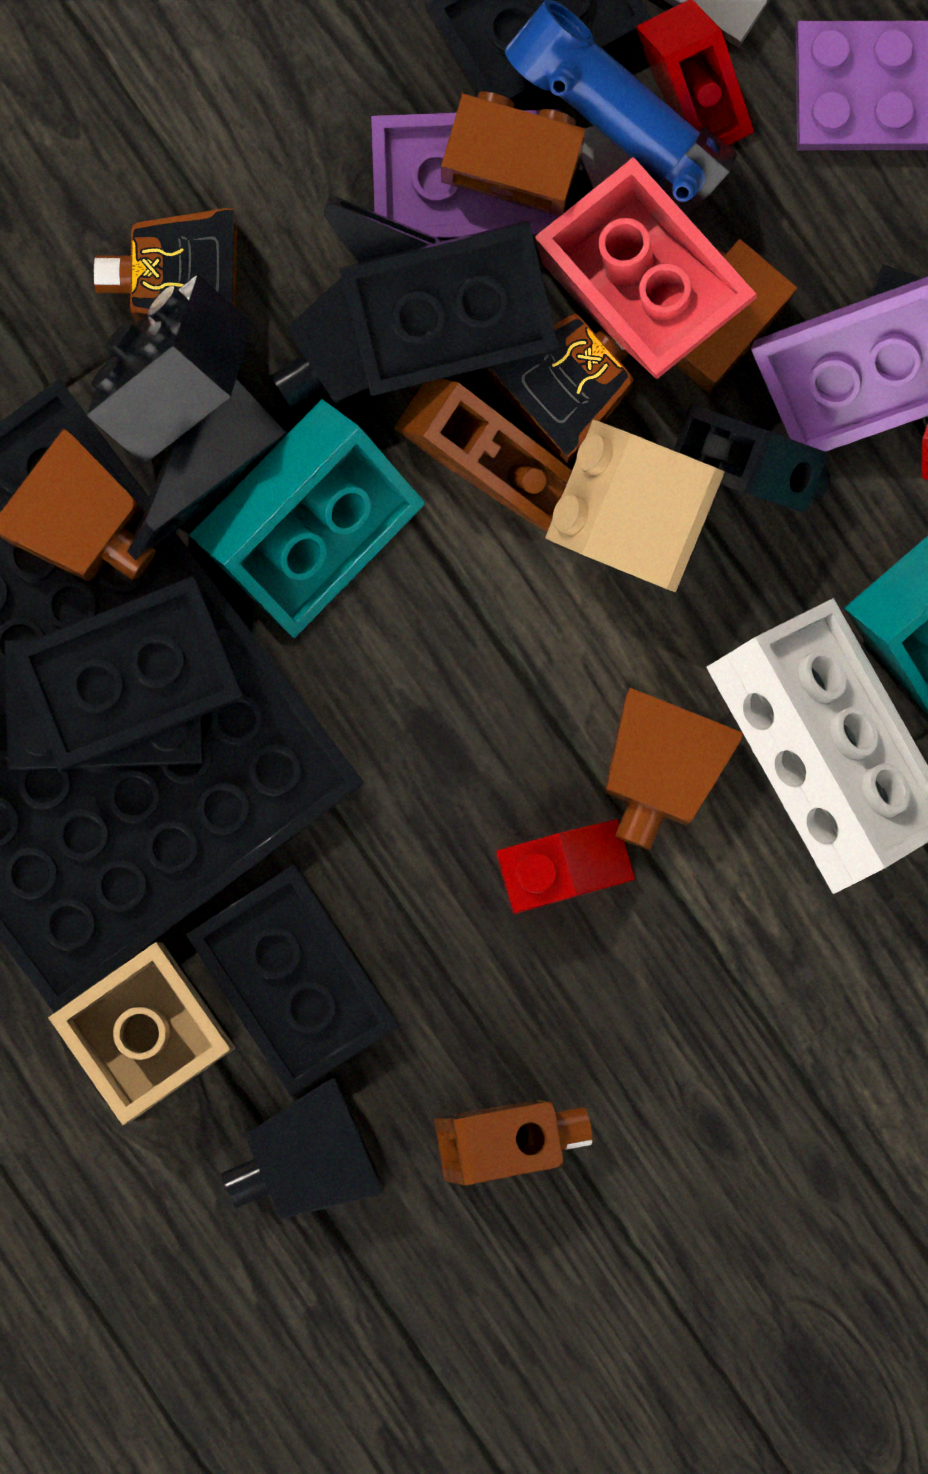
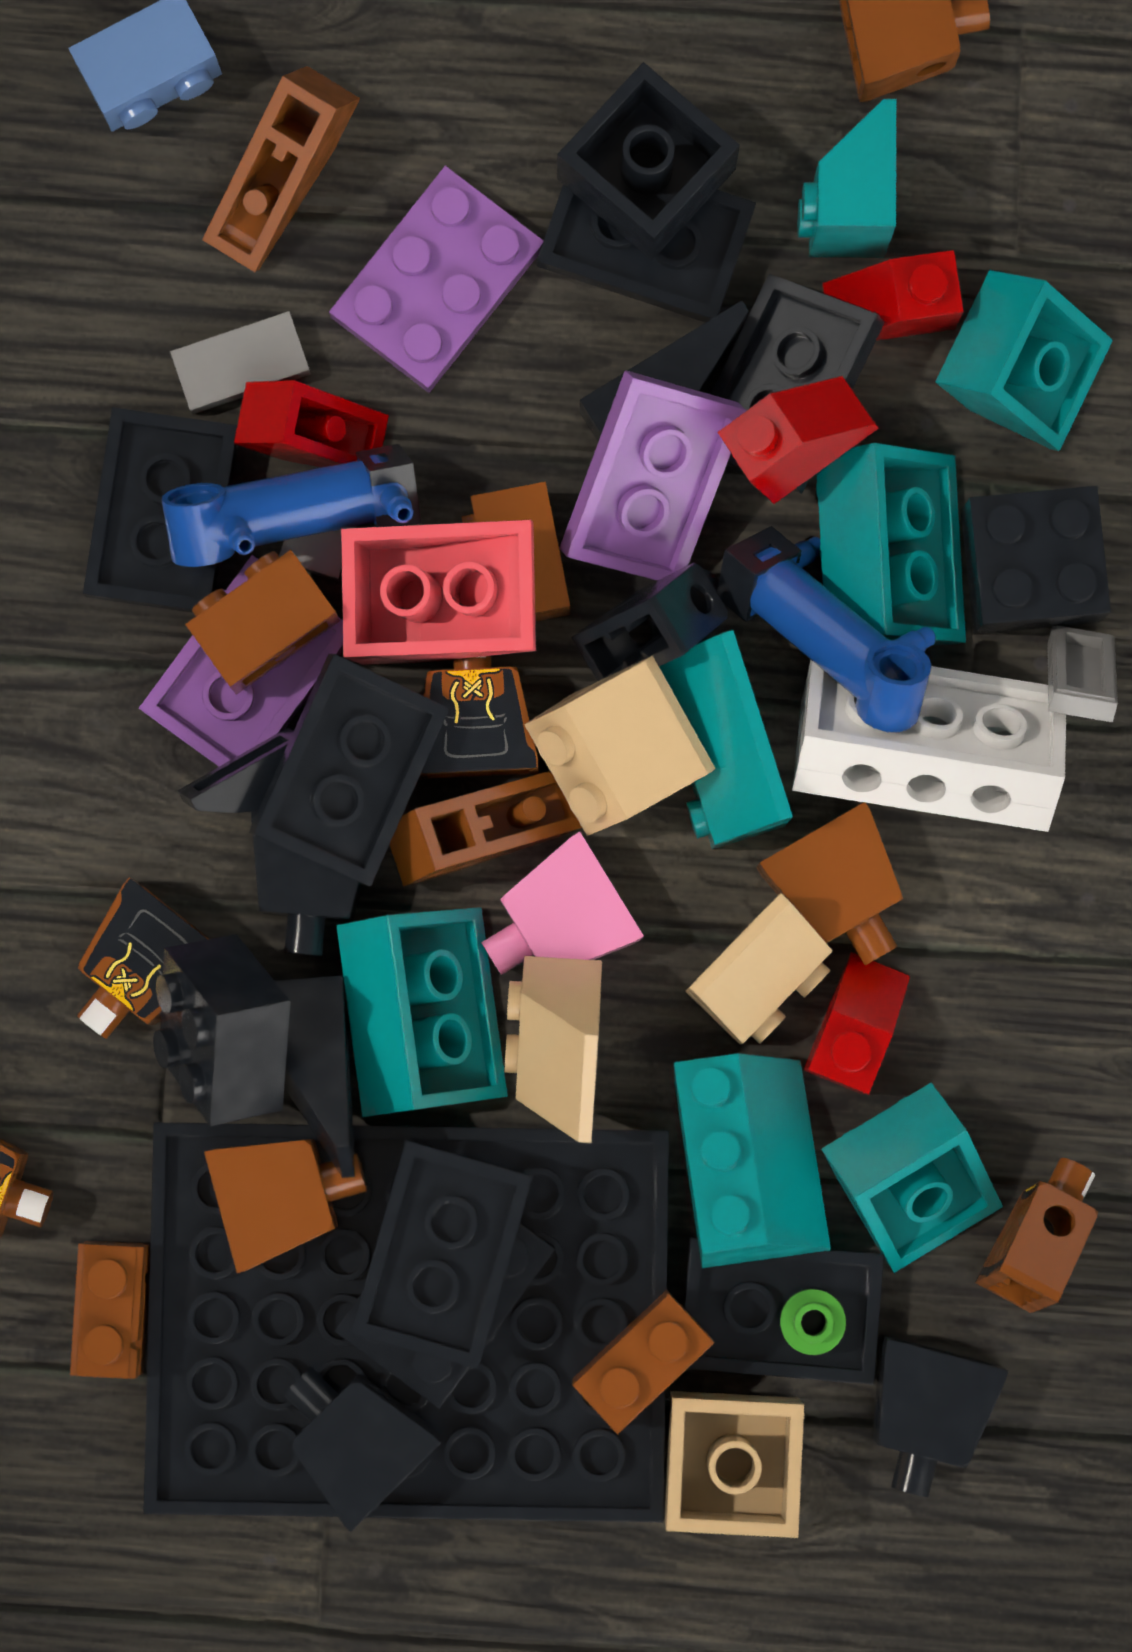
camera: 50 degrees left, 0 degrees up
none -> bright pink torso [481,832,644,975]
none -> tan slope [505,956,602,1143]
none -> dark orange brick [572,1290,714,1434]
none -> teal slope [659,630,793,849]
none -> teal slope [674,1053,831,1268]
none -> tan slope [685,893,832,1044]
none -> blue piece [717,526,936,732]
none -> bright green plate [780,1289,846,1355]
none -> teal slope [822,1082,1003,1273]

